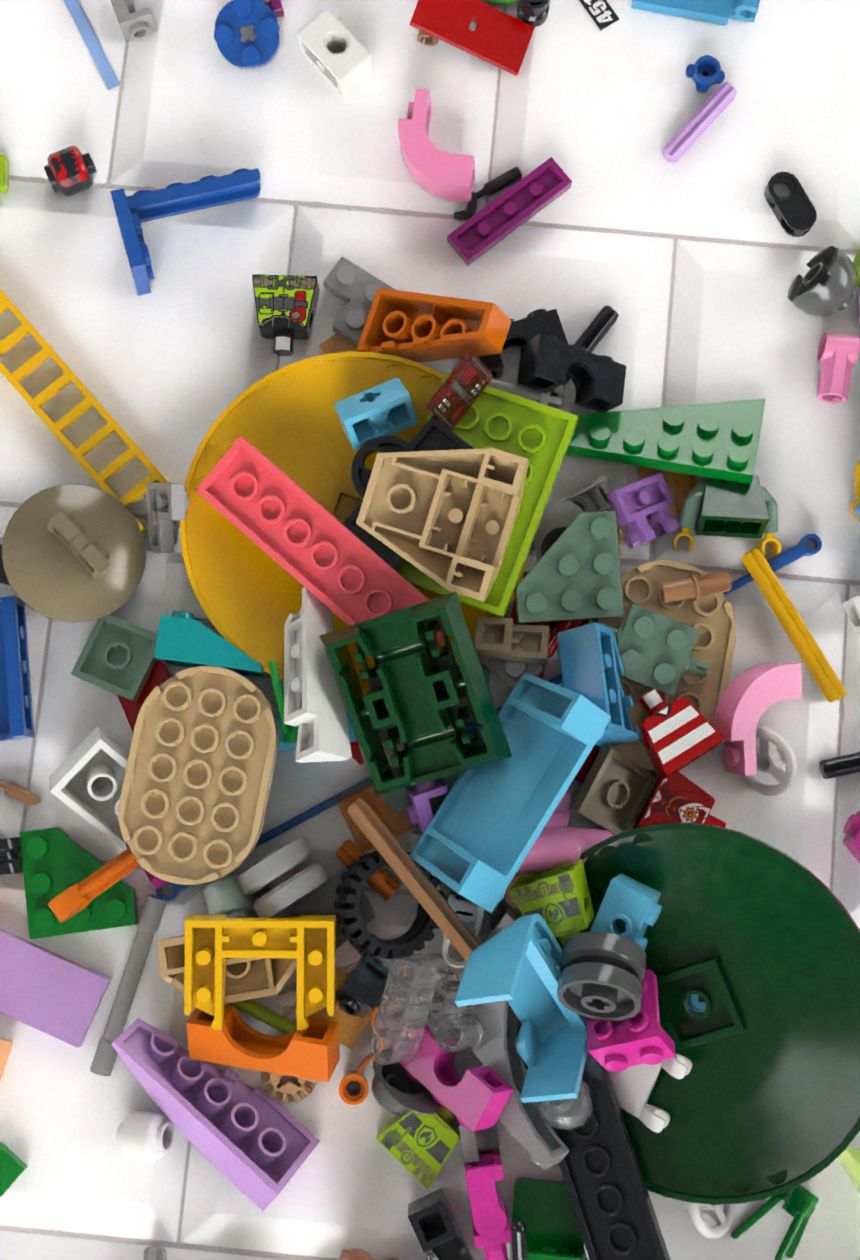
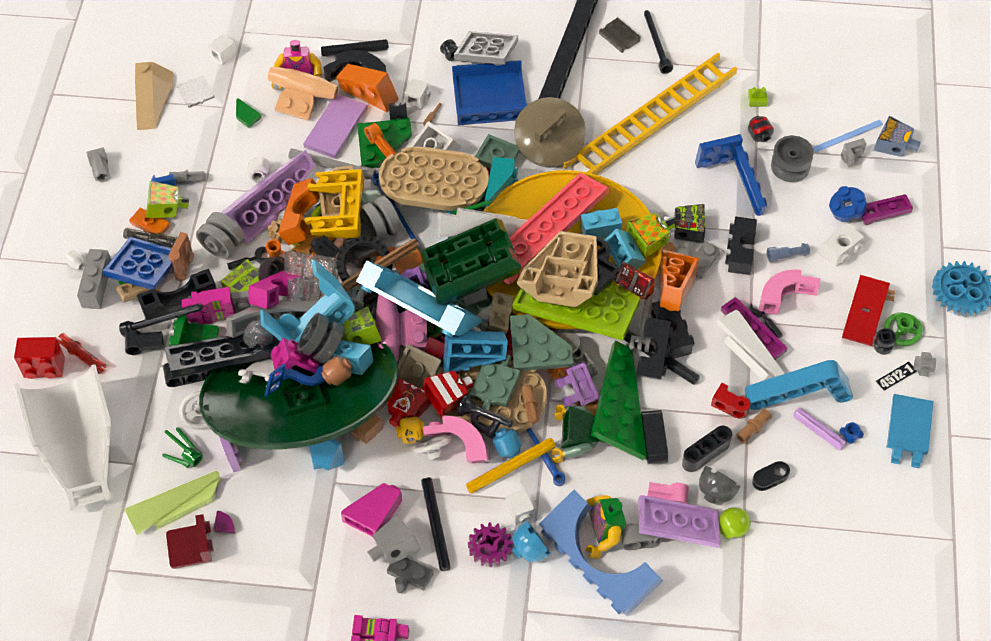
camera: 90 degrees right, 25 degrees down
light grey plate [146,482,189,553] -> none
none -> light grey wheel [196,212,245,259]
none -> black piece [227,246,267,270]
none -> blue piece [265,364,325,397]
none -> nougat head [321,356,352,386]
none -> yellow head [396,417,425,444]
none -> black piece [458,394,513,438]
none -> dark azure head [492,427,522,459]
none -> medium azure brick [580,208,622,239]
none -> lime torso [627,213,675,258]
none -> black beam [641,410,668,464]
none -> black beam [682,425,732,472]
none -> red leg [711,382,750,419]
none -> white wedge [716,310,785,381]
none -> black arch [725,216,757,275]
none -> medium nougat pin [736,408,772,444]
none -> dark azure beam [745,360,853,410]
none -> sand blue piece [766,243,810,262]
none -> dark grey wheel [771,135,814,182]

